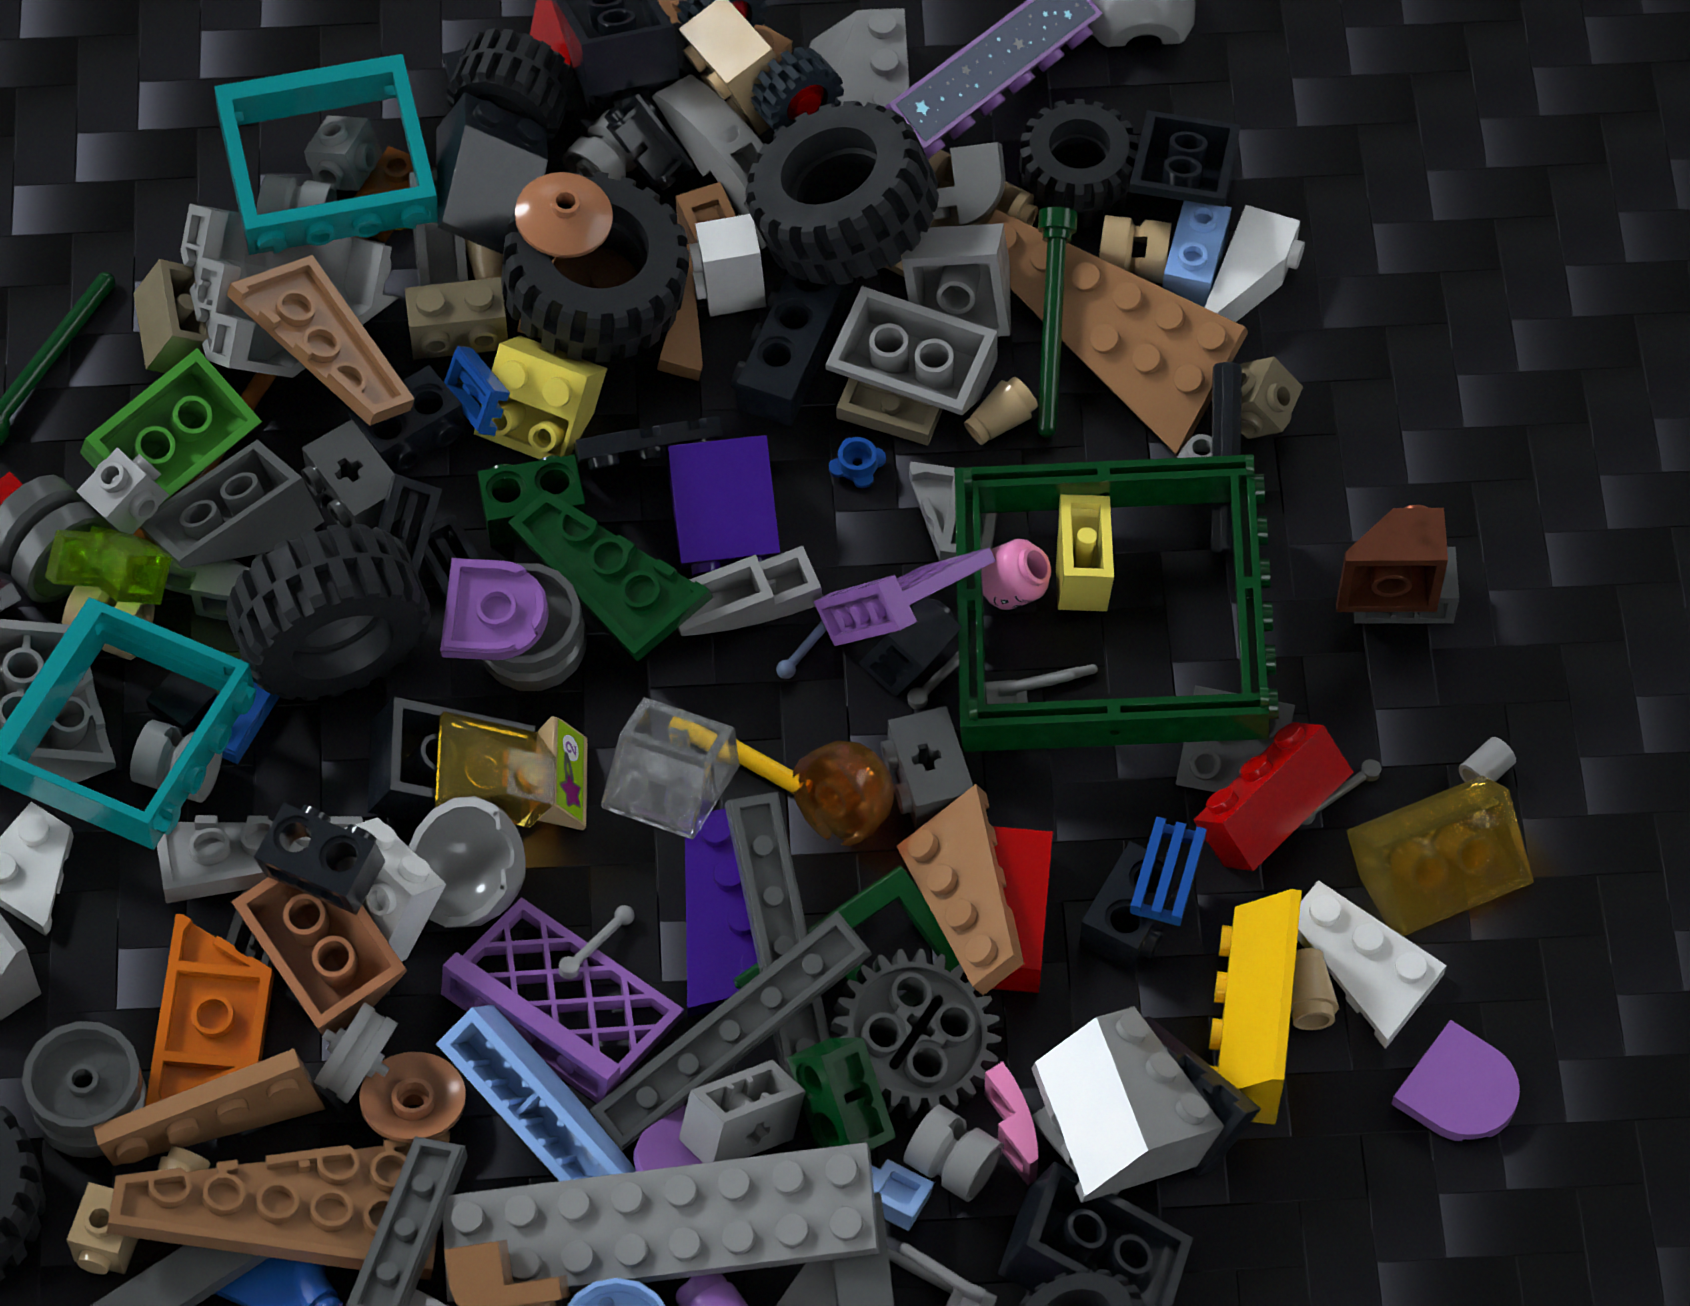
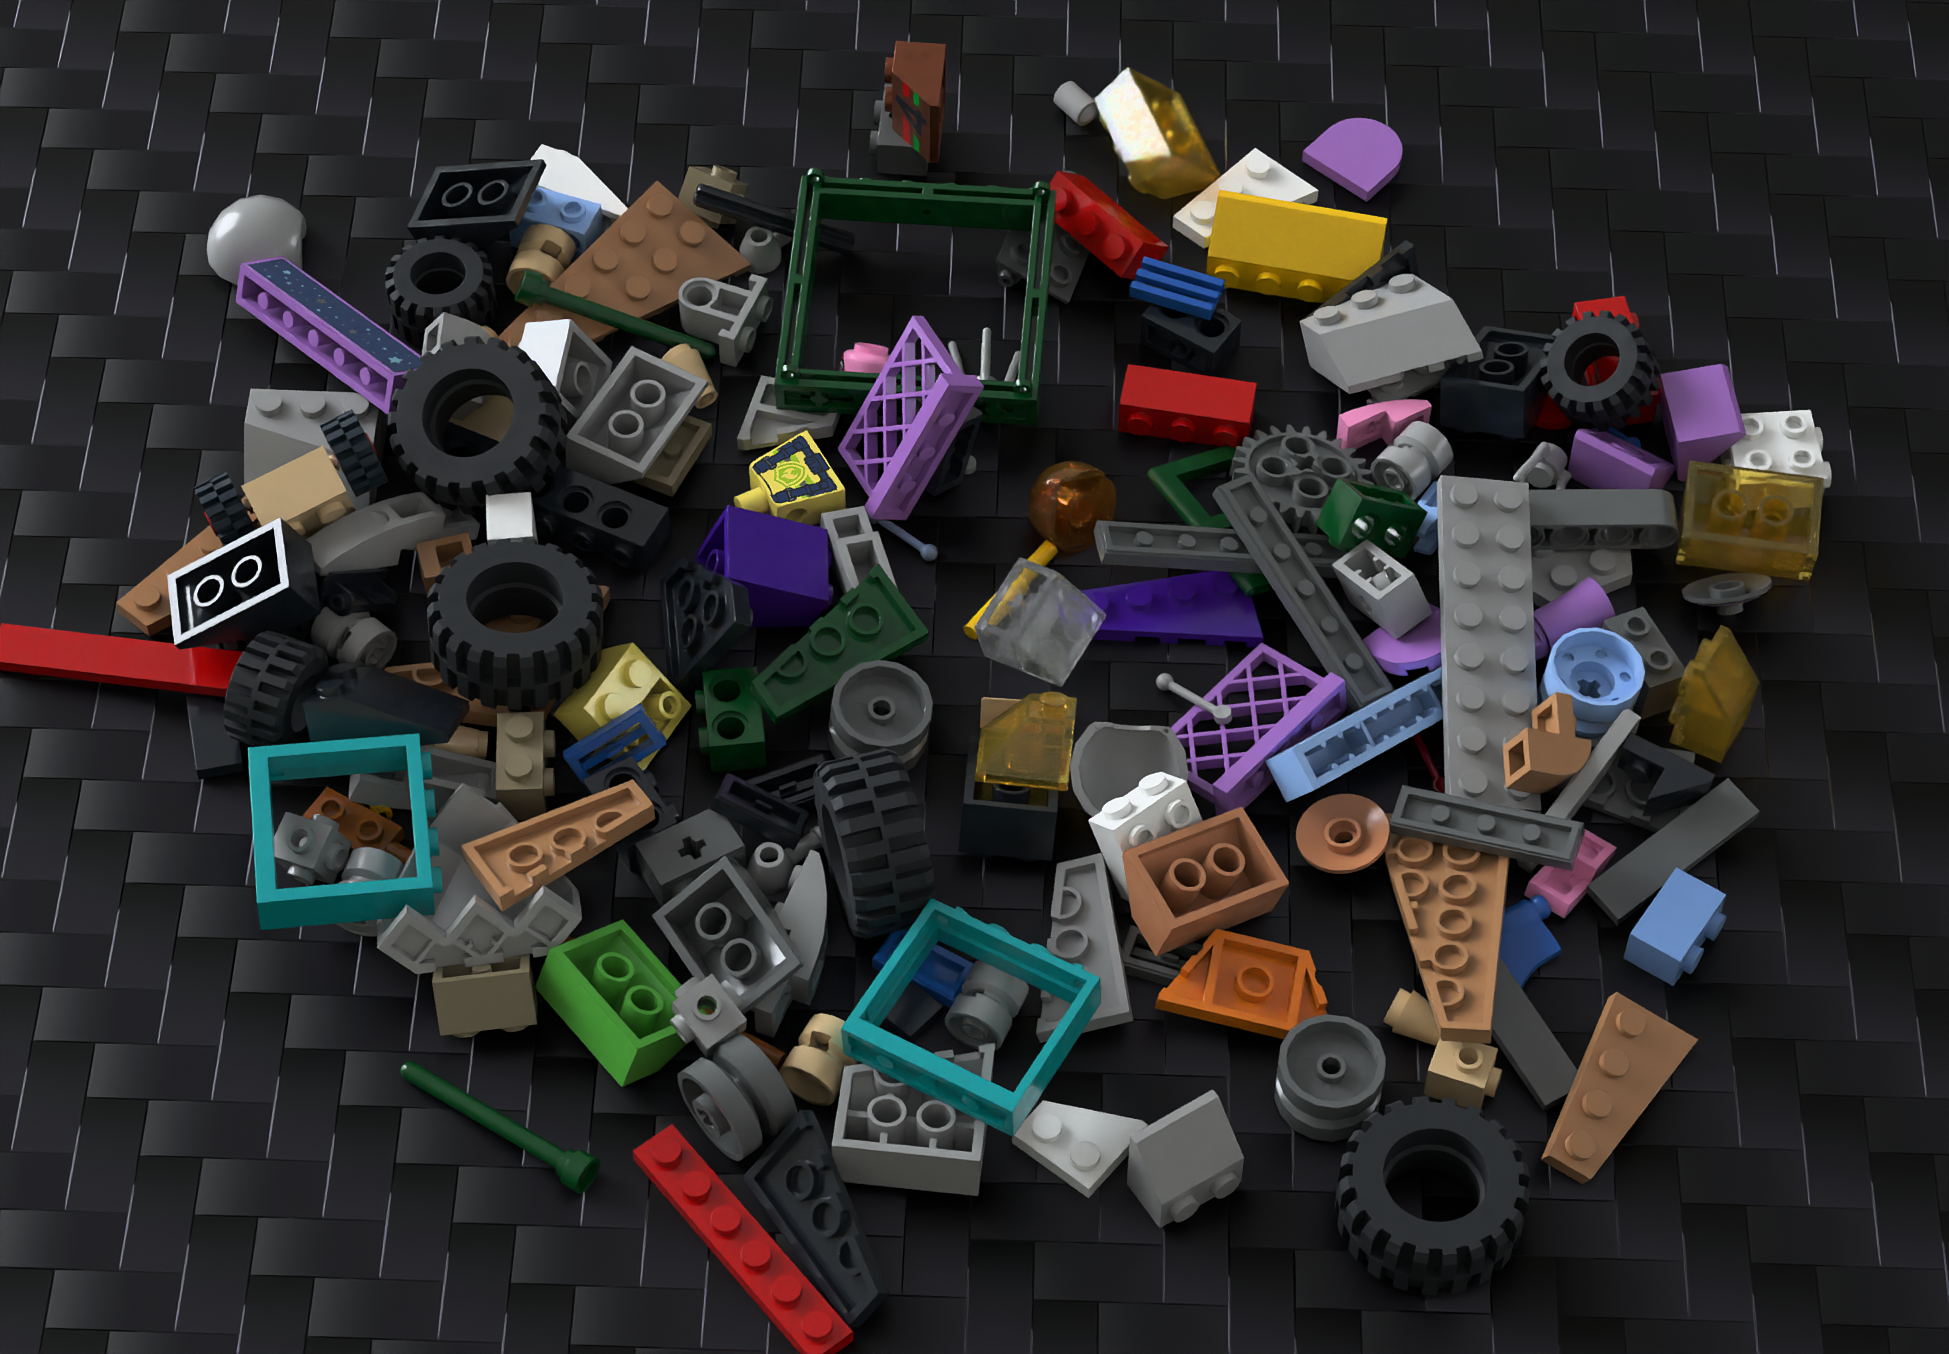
camera: 85 degrees left, 5 degrees down
clear neon green brick [45,526,172,604] -> none
medium nougat wing [93,1049,326,1166] -> none
black brick [254,803,386,915] -> none
light grey wheel [313,1002,398,1103] -> none
medium lavender tile [440,558,549,660] -> none
nougat dish [515,172,613,258] -> none
blue plate [829,437,886,488] -> none
dark grey brick [881,706,973,831] -> none
medium nougat wing [896,784,1024,995] -> none
light yellow slope [1056,494,1114,611] -> none
none -> light grey pin [678,274,773,367]
none -> torso [734,430,846,525]

